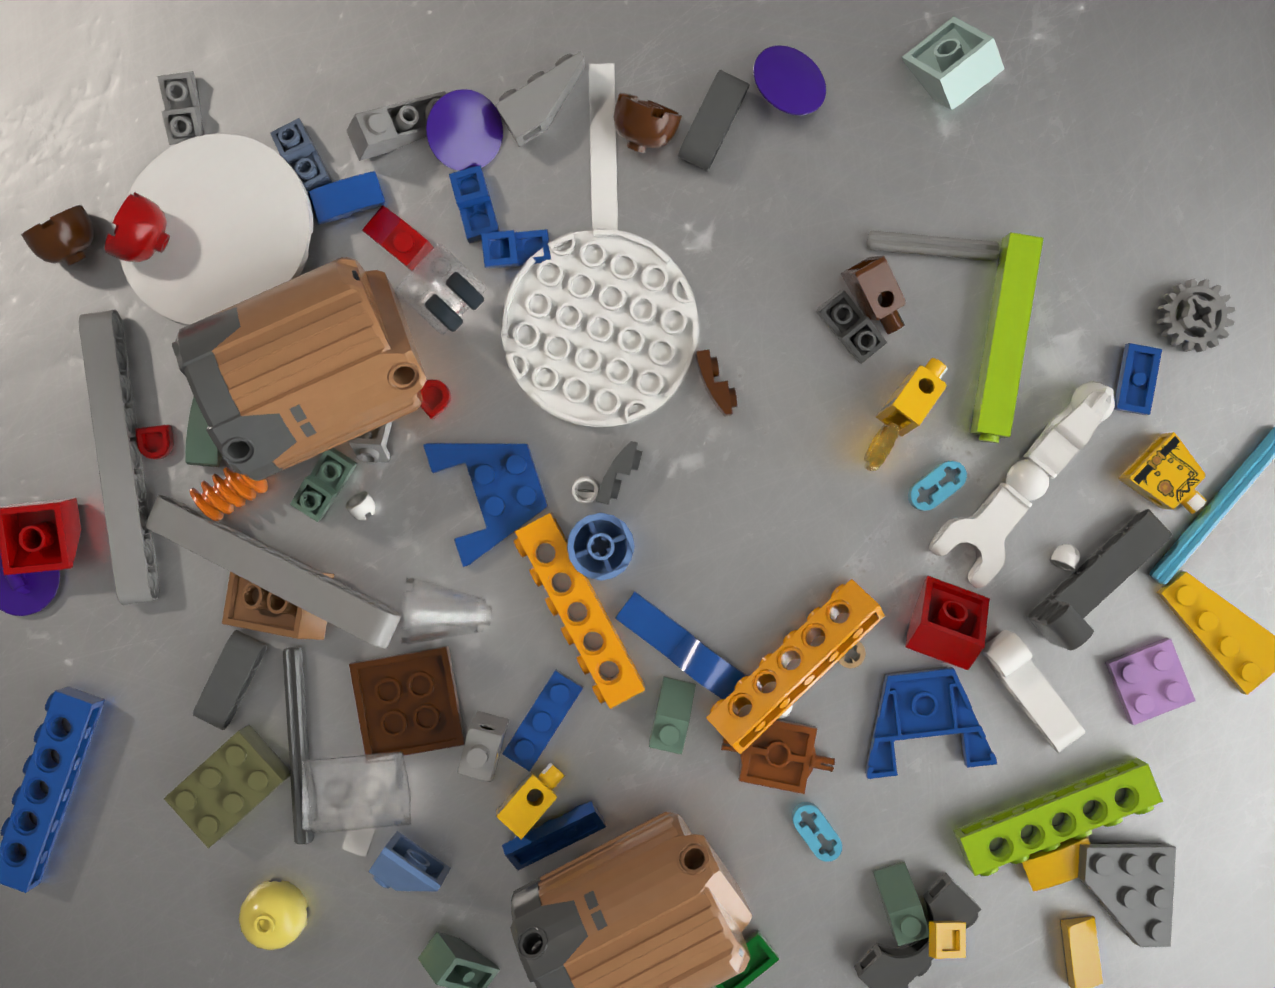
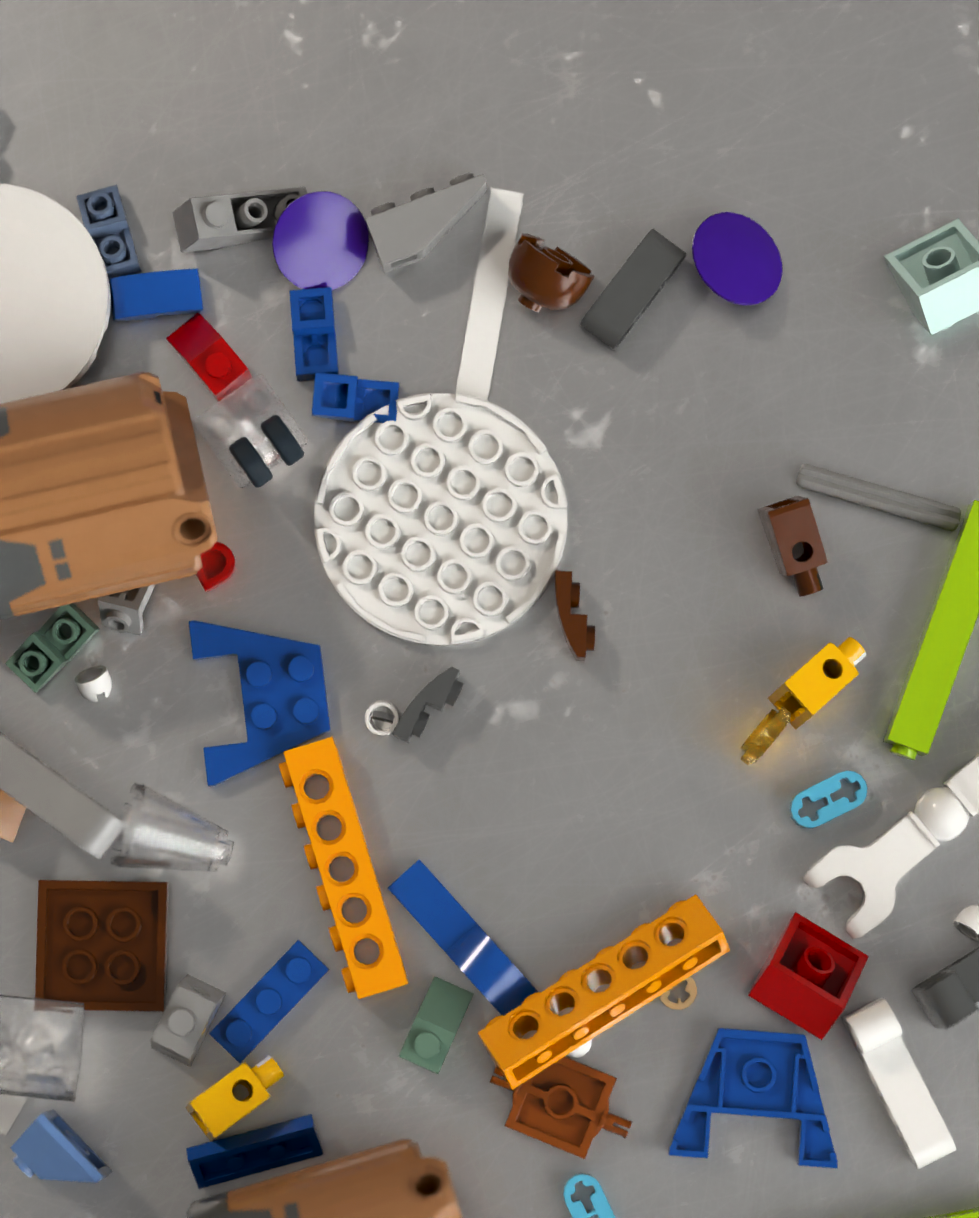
camera: 10 degrees right, 5 degrees down
medium blue cylinder [567,513,635,581] -> none
dark grey slope [816,290,887,364] -> none

